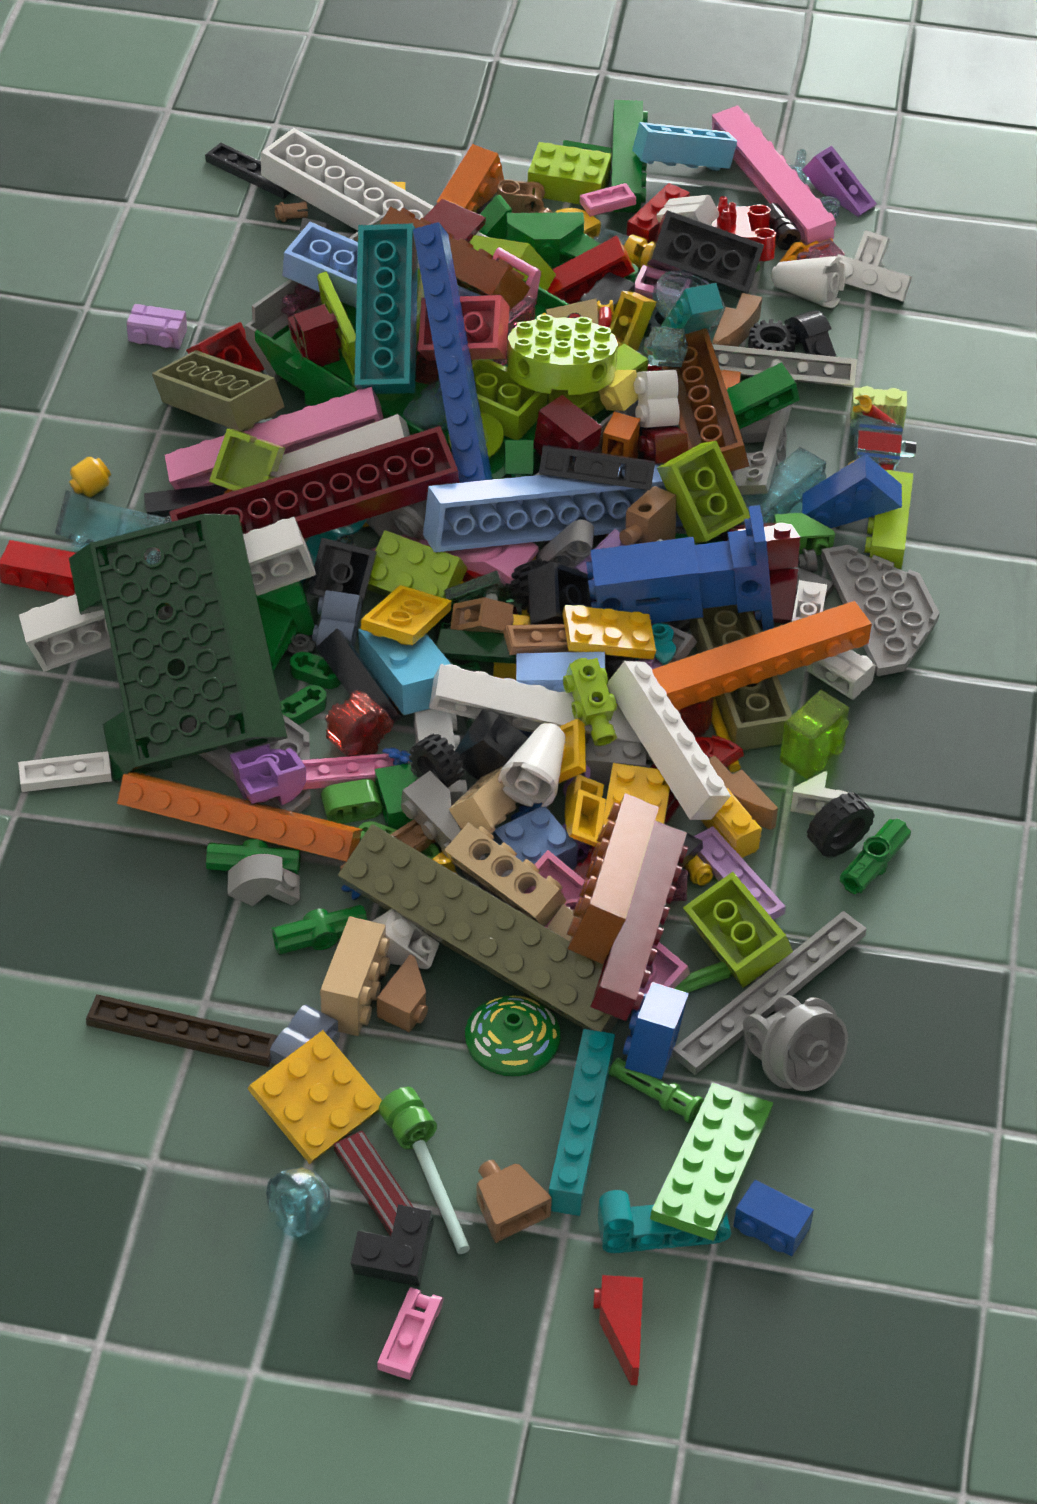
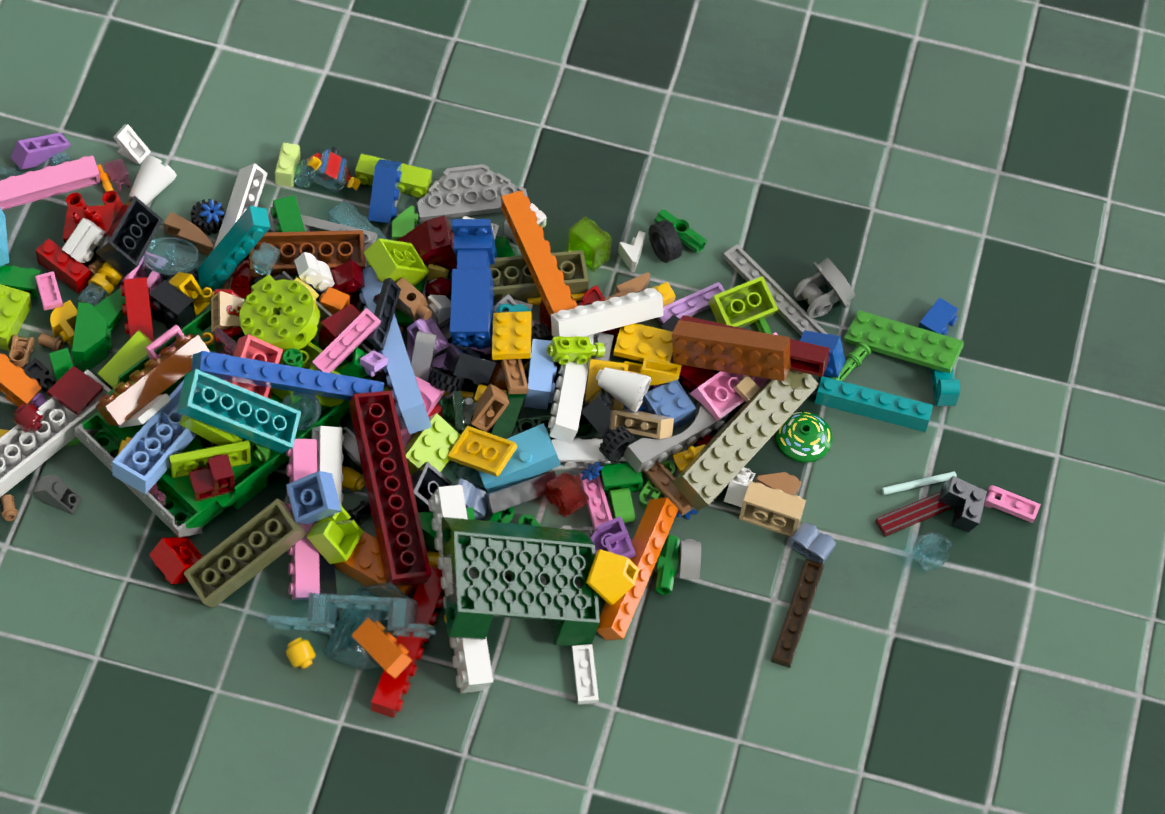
camera: 90 degrees left, 10 degrees up
lavender brick [127,304,187,349] -> none
yellow plate [248,1030,382,1164] -> none
green piece [272,905,368,954] -> none
bright green wheel [379,1086,437,1149] -> none
tan brick [444,822,566,926] -> none
medium nougat torso [476,1160,552,1243] -> none
red slope [593,1275,643,1386] -> none
black axle [767,203,801,250] -> none
black brick [784,310,836,357] -> none
white plate [838,254,912,302] -> none
none -> dark red head [14,403,44,432]
none -> blue plant [200,199,224,223]
none -> clear light blue bracket [267,593,436,638]
none -> green wheel [283,348,303,368]
none -> medium blue brick [286,471,342,525]
none -> bright pink plate [312,308,381,373]
none -> orange wedge [351,618,412,678]
none -> lavender tile [360,350,388,377]
none -> yellow slope [586,549,639,605]

